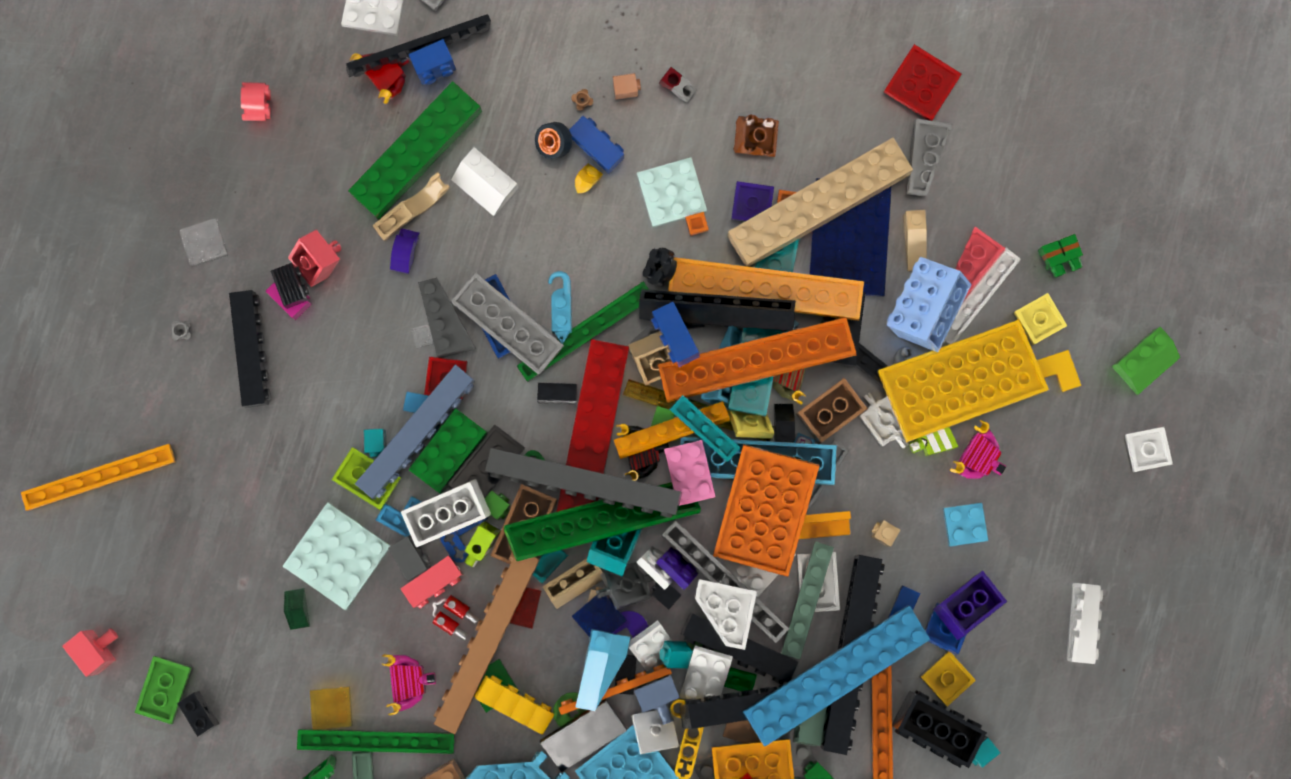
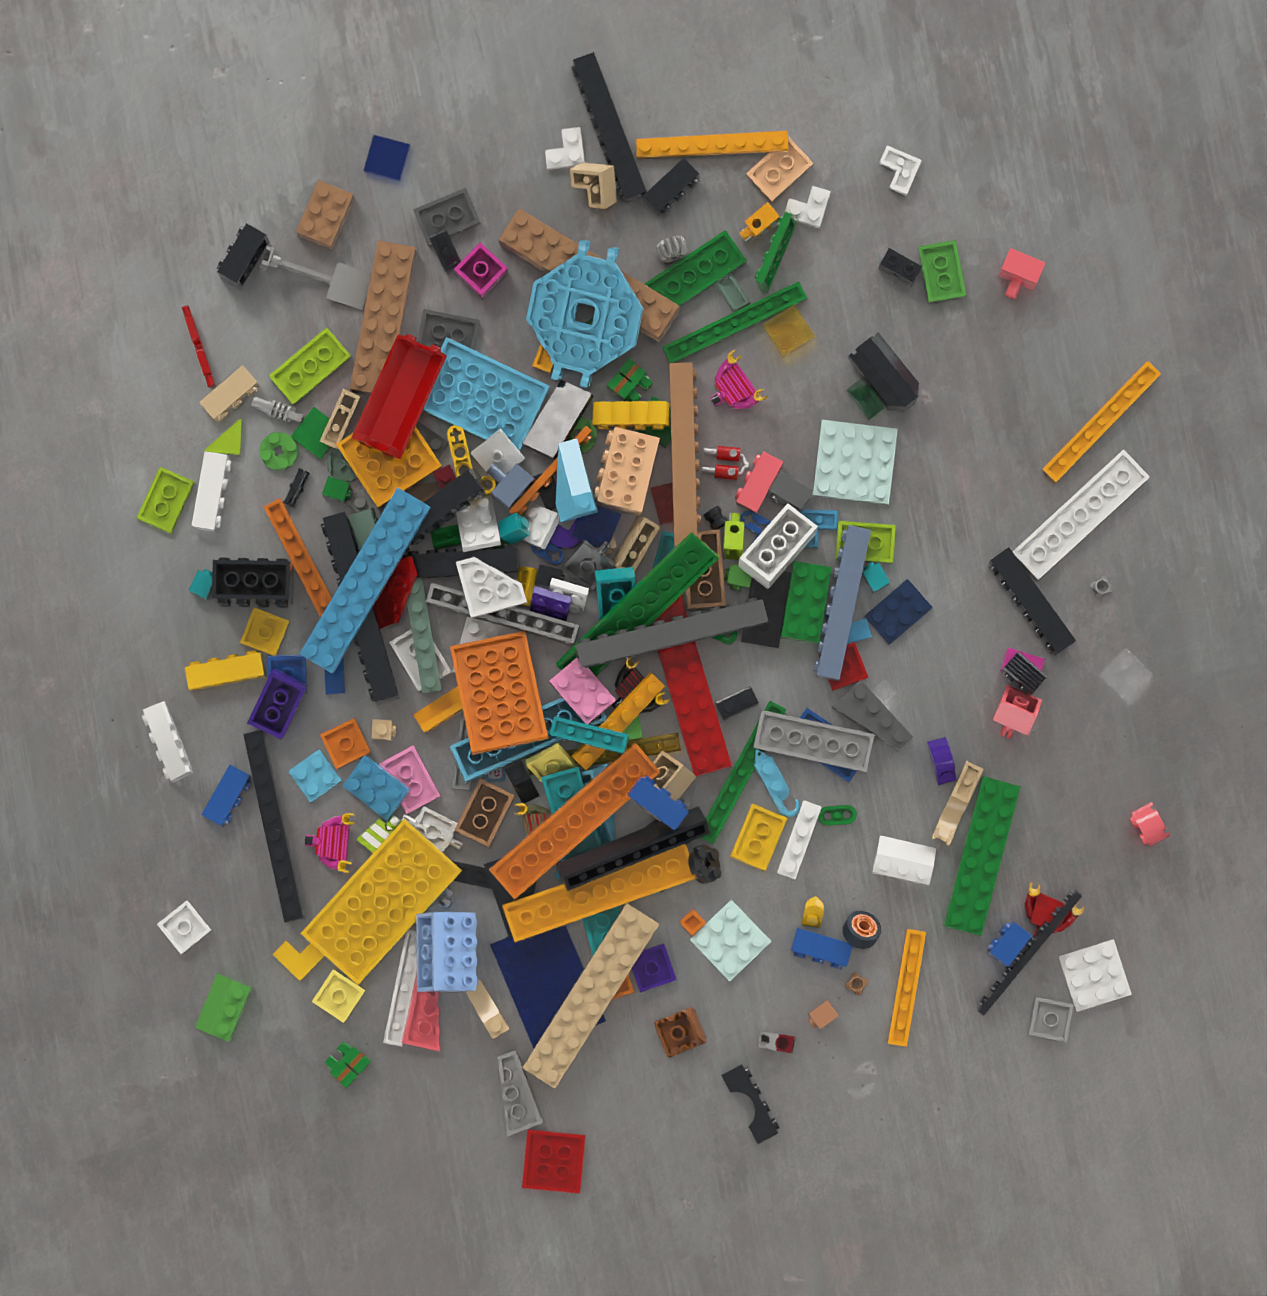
camera: 155 degrees right, 0 degrees up
none -> yellow brick [185,650,266,691]
none -> blue brick [201,765,252,827]
none -> black brick [243,730,305,923]
none -> orange plate [320,718,371,769]
none -> dark azure plate [343,755,411,821]
none -> red plate [373,556,417,629]
none -> bright pink plate [379,746,441,814]
none -> dark red brick [433,464,456,490]
none -> yellow plate [517,567,538,607]
none -> blue beam [531,542,564,566]
none -> light nougat brick [593,427,660,516]
none -> green hips [607,357,653,402]
none -> black wheel [703,505,728,530]
none -> black arch [721,1064,780,1144]
none -> yellow tile [730,803,788,871]
none -> white brick [776,800,821,880]
none -> green plate [818,805,857,826]
none -> black brick [848,332,919,412]
none -> dark blue plate [864,579,933,645]
none -> light orange plate [887,929,926,1047]
none -> white plate [1013,449,1150,581]

